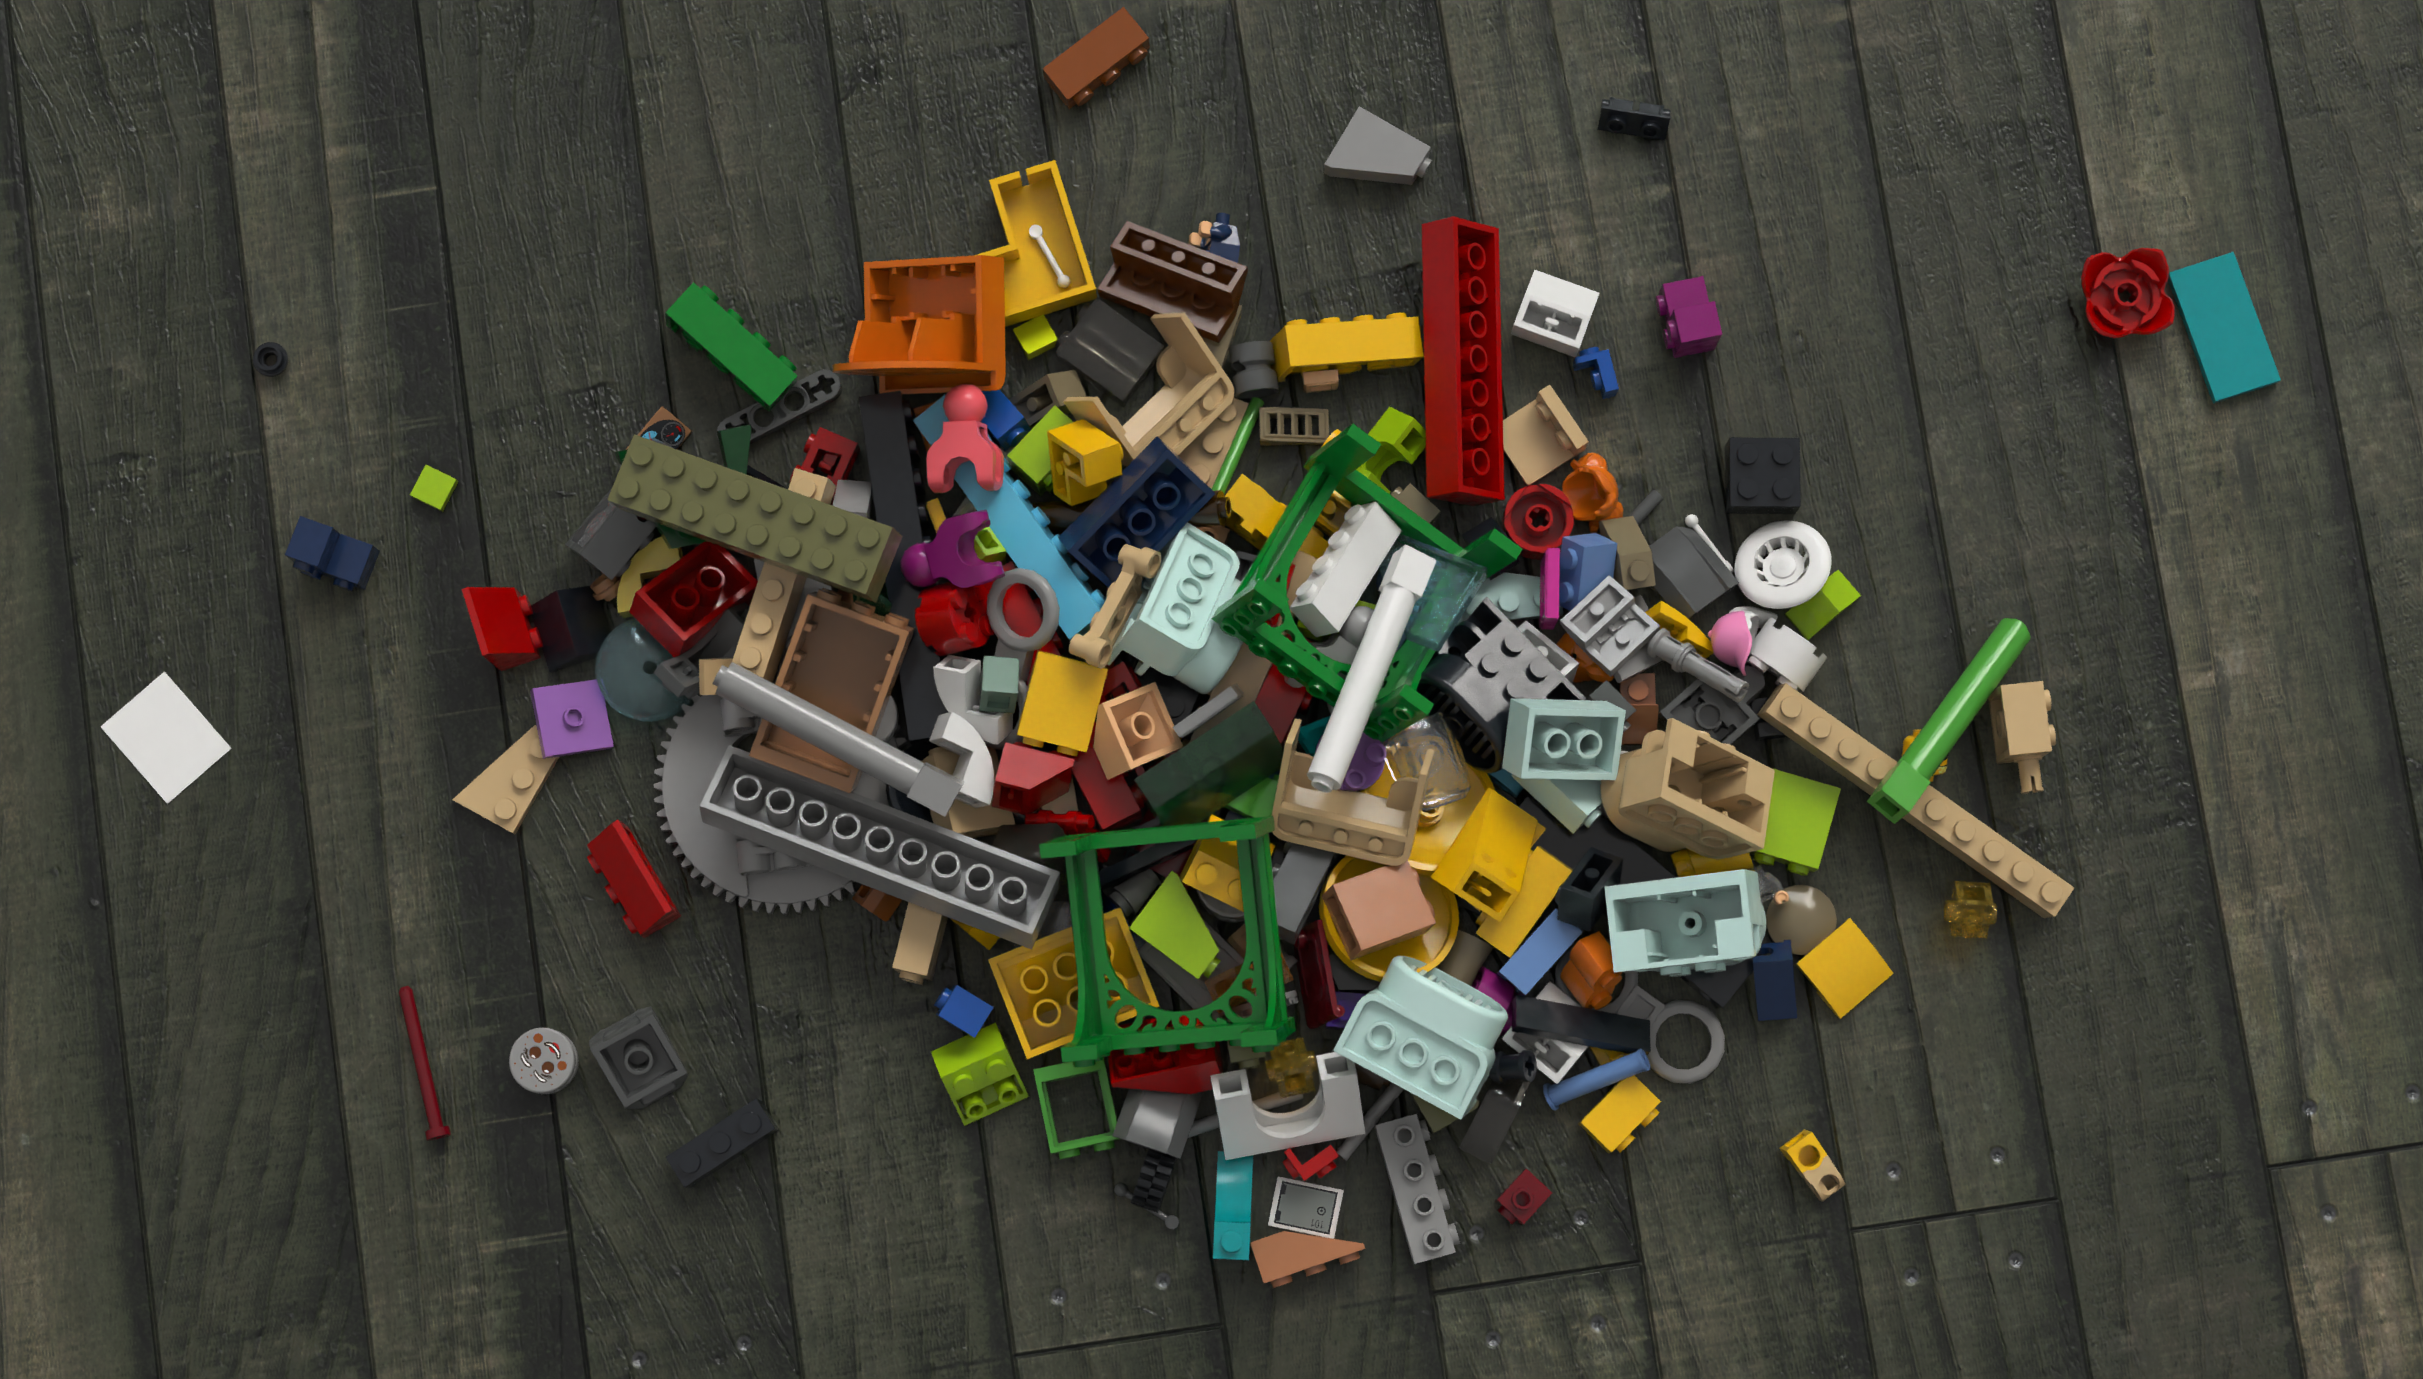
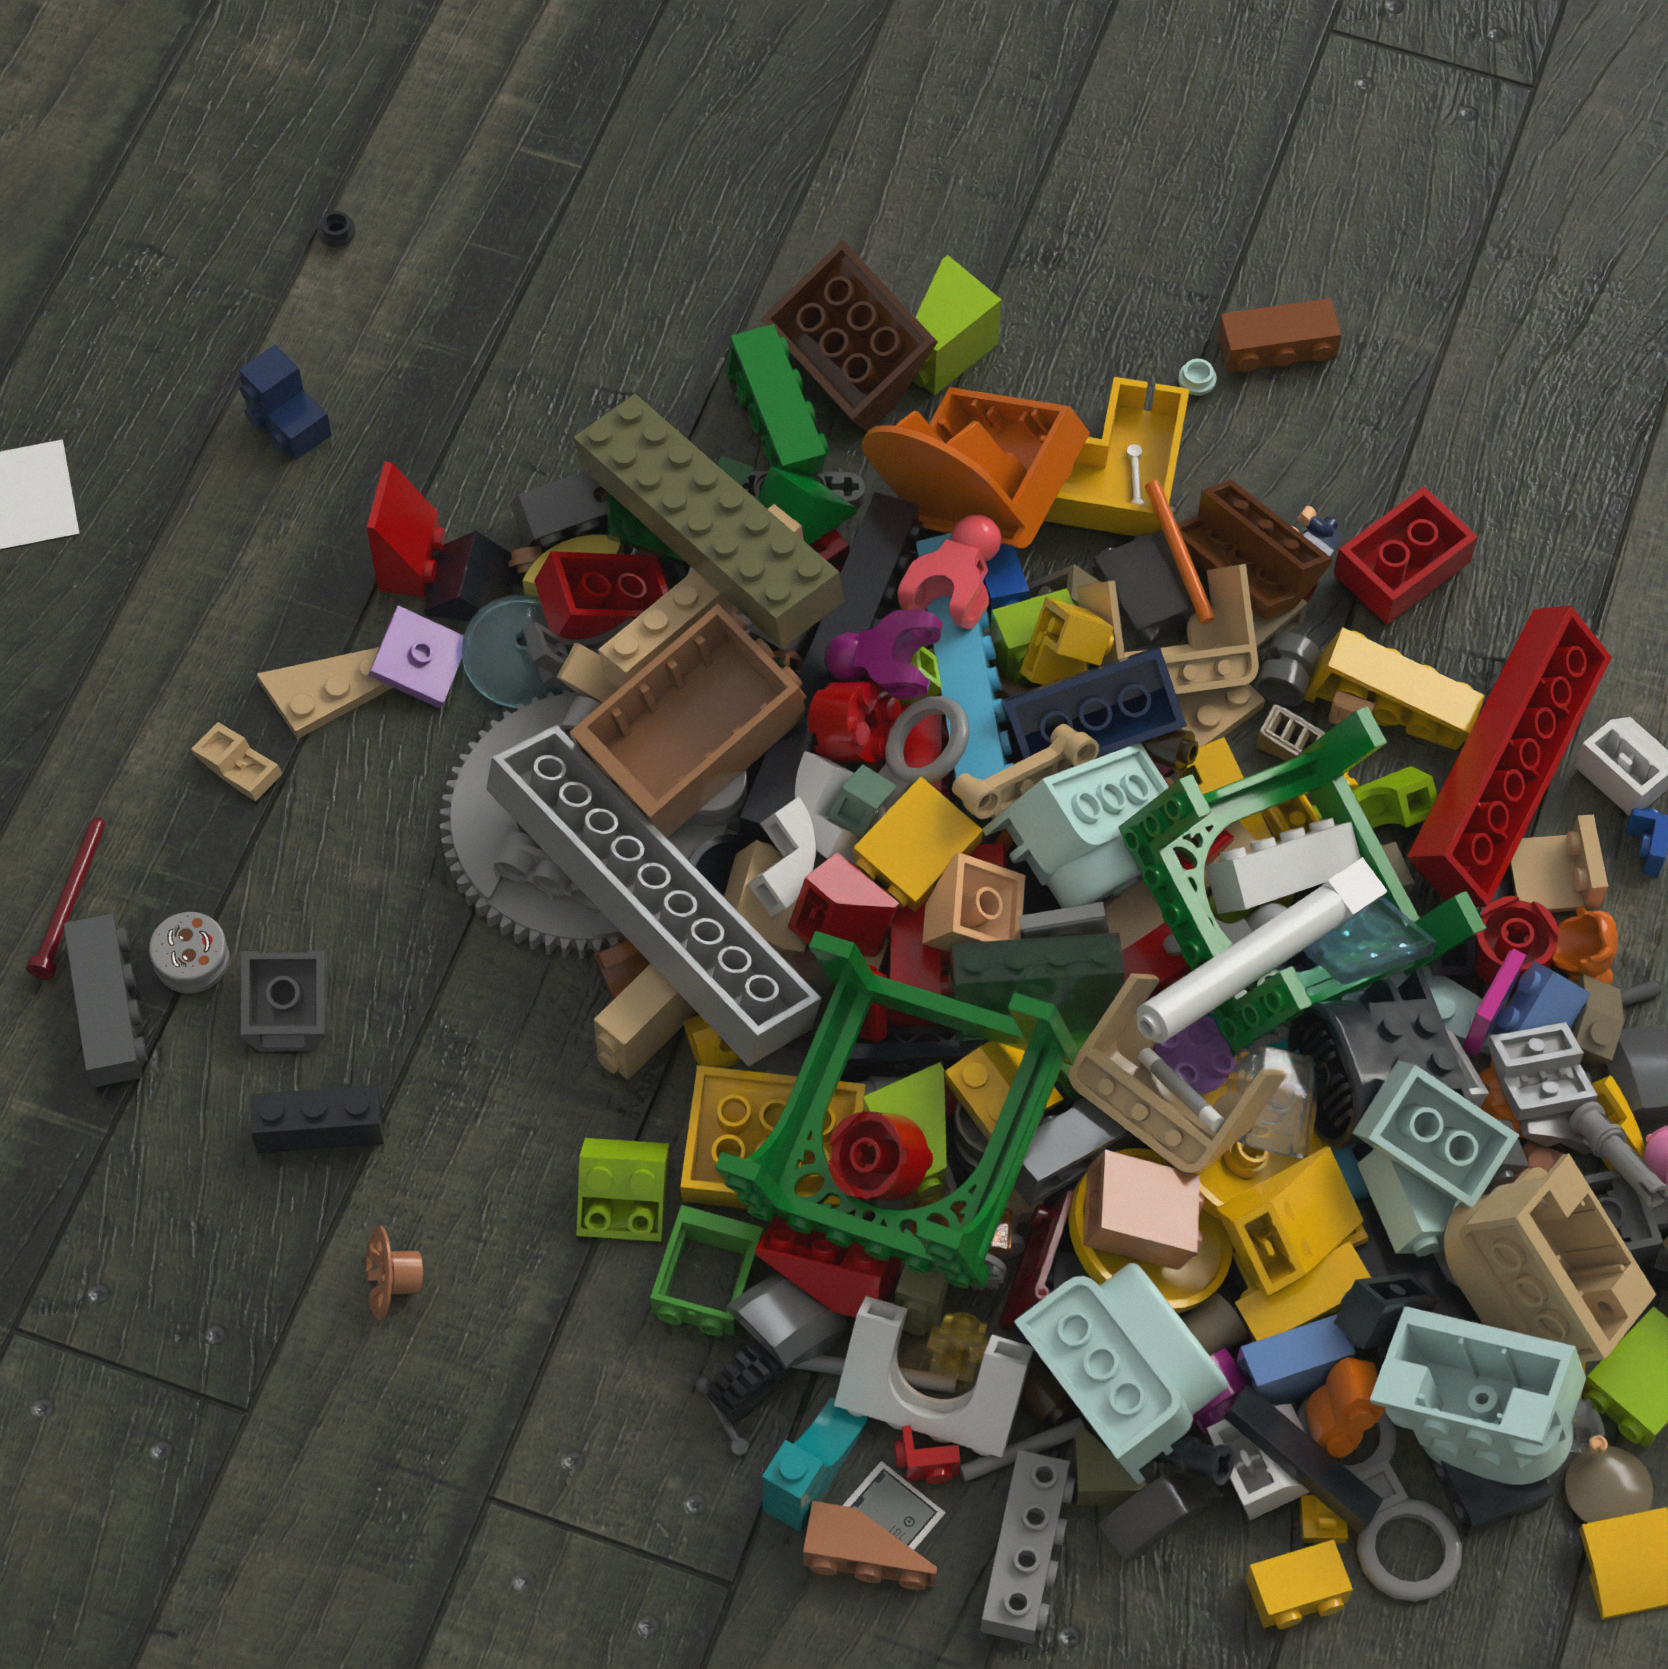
camera: 25 degrees right, 20 degrees down
lime tile [410,465,459,512] -> none
red slope [587,820,681,938] -> none
light grey brick [713,662,964,817] -> none
blue slope [934,985,993,1038] -> none
neon yellow slope [1013,315,1059,360] -> none
bright green bar [1212,397,1264,494] -> none
light grey slope [1324,106,1433,185] -> none
dark red brick [1495,1169,1552,1225] -> none
medium blue pin [1543,1049,1650,1111] -> none
dark blue hinge [1753,940,1797,1021] -> none
none -> dark grey brick [64,913,148,1088]
none -> tan slope [191,722,282,802]
none -> nougat wheel [366,1226,423,1320]
none -> green slope [757,467,857,545]
none -> reddish brown slope [761,239,938,432]
none -> red brick [828,1111,933,1201]
none -> lime slope [913,255,1002,395]
none -> light grey bar [1138,1048,1226,1132]
none -> orange bar [1145,480,1215,625]
none -> light aqua plate [1178,359,1217,395]
none -> red brick [1333,486,1478,625]

